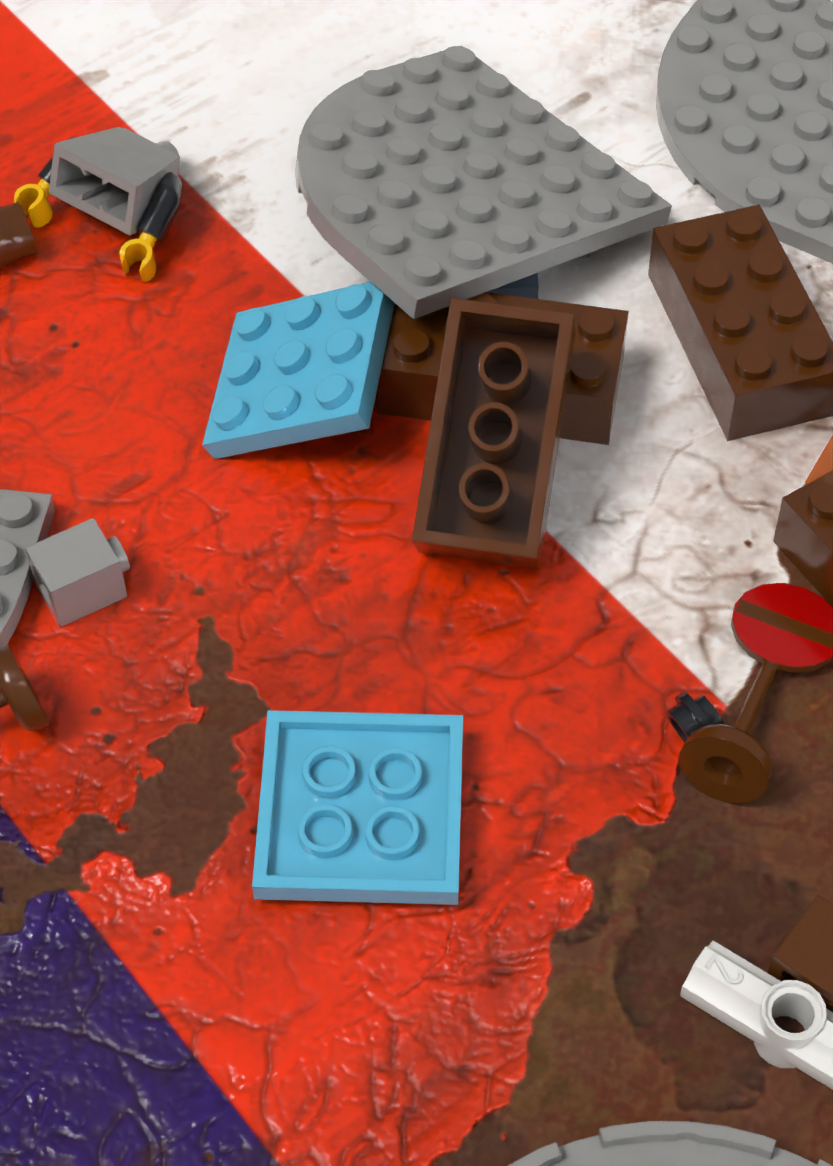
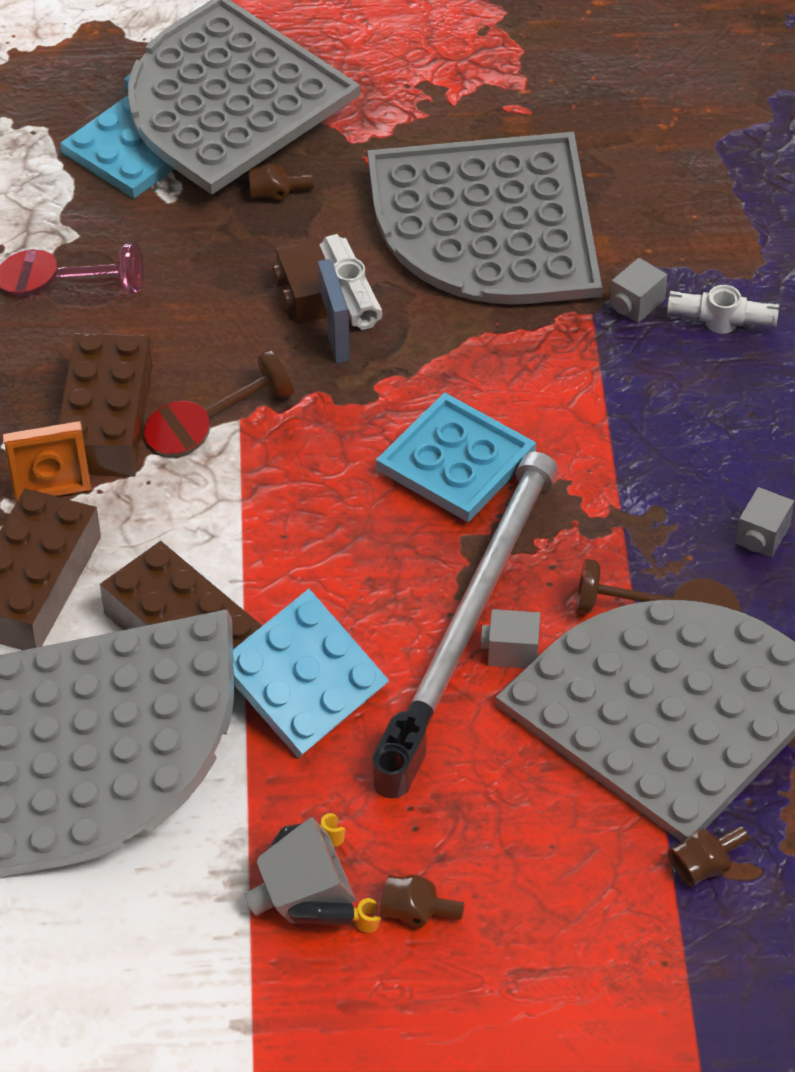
camera: 145 degrees left, 5 degrees down
reddish brown brick [412,298,576,570] -> none
black plate [666,691,724,743] -> none
none -> sand blue tile [318,259,350,364]
none -> flat silver piece [373,452,558,798]

